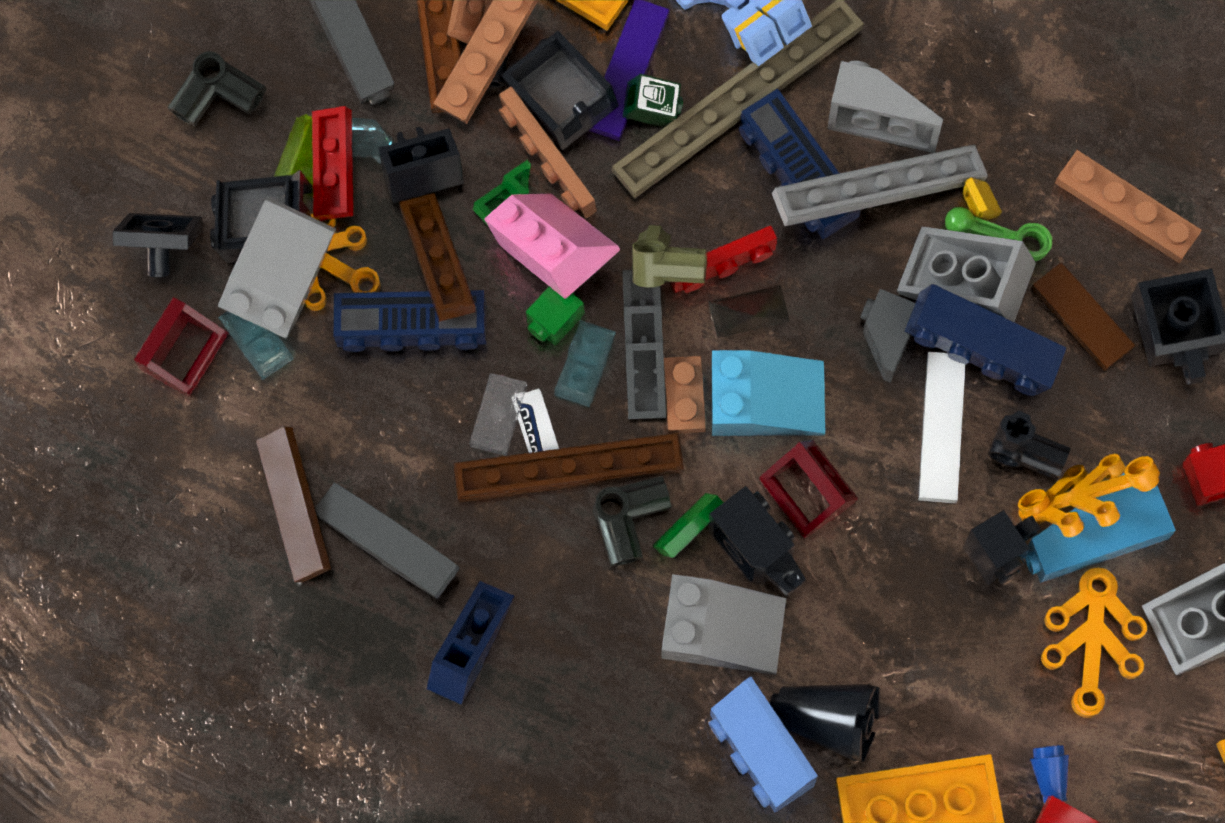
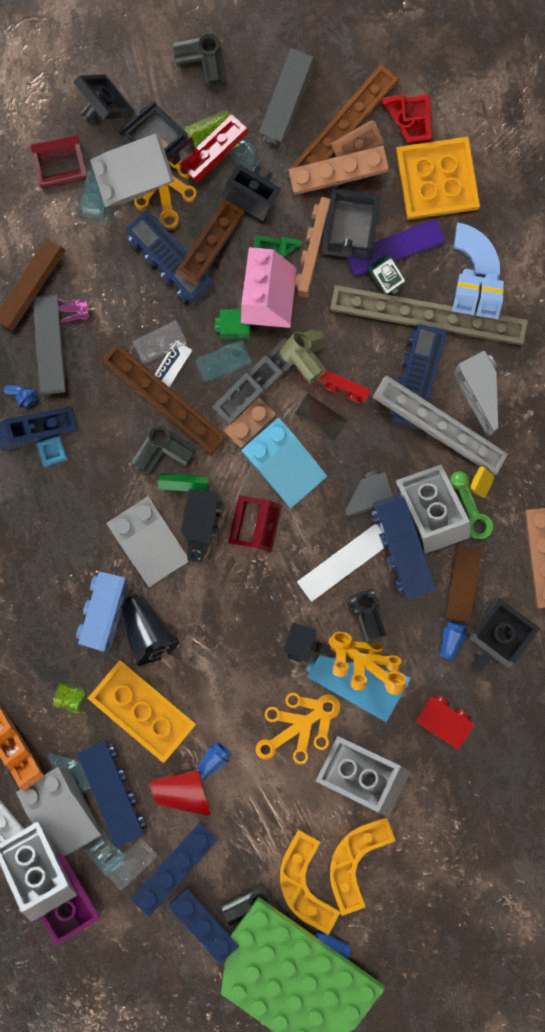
camera: 50 degrees right, 10 degrees up
none -> blue plate [4,385,38,408]
none -> dark azure tile [36,436,68,467]
none -> flat silver piece [58,298,95,323]
none -> blue cone [440,621,468,660]

